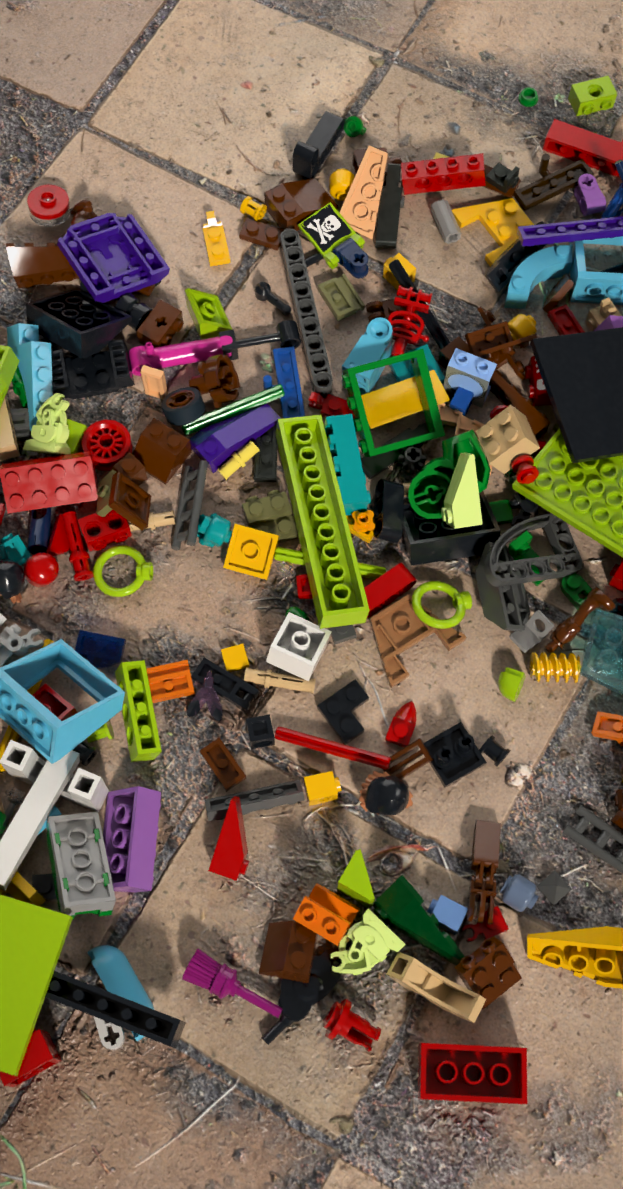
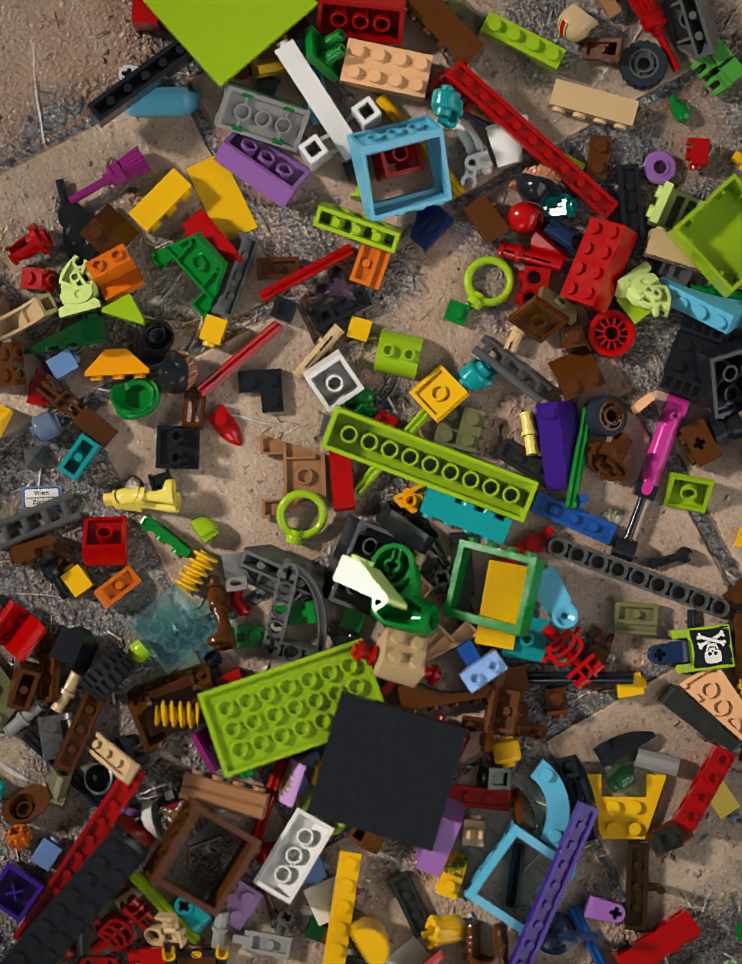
camera: 125 degrees right, 20 degrees up
none -> red bracket [20,267,56,292]
none -> sticker [21,485,62,510]
none -> teal brick [57,433,102,481]
none -> red slope [81,516,128,566]
none -> light orange slope [84,348,151,381]
none -> light yellow piece [103,479,181,513]
none -> green piece [109,377,161,420]
none -> yellow brick [128,168,193,234]
none -> black cap [136,319,175,364]
none -> green hinge [139,514,193,558]
none -> green wing [148,231,229,318]
none -> yellow sticker [186,155,258,241]
none -> red arm [230,590,251,617]
none -> red axle [259,244,354,302]
none -> green plate [353,403,377,418]
none -> lime brick [373,329,423,380]
none -> green plate [443,299,471,327]
none -> reddish brown brick [463,194,510,246]
none -> pearl dark grey bracket [476,765,512,790]
none -> reddish brown bracket [544,687,569,719]
none -> black piece [593,731,656,768]
none -> clear green head [605,762,638,794]

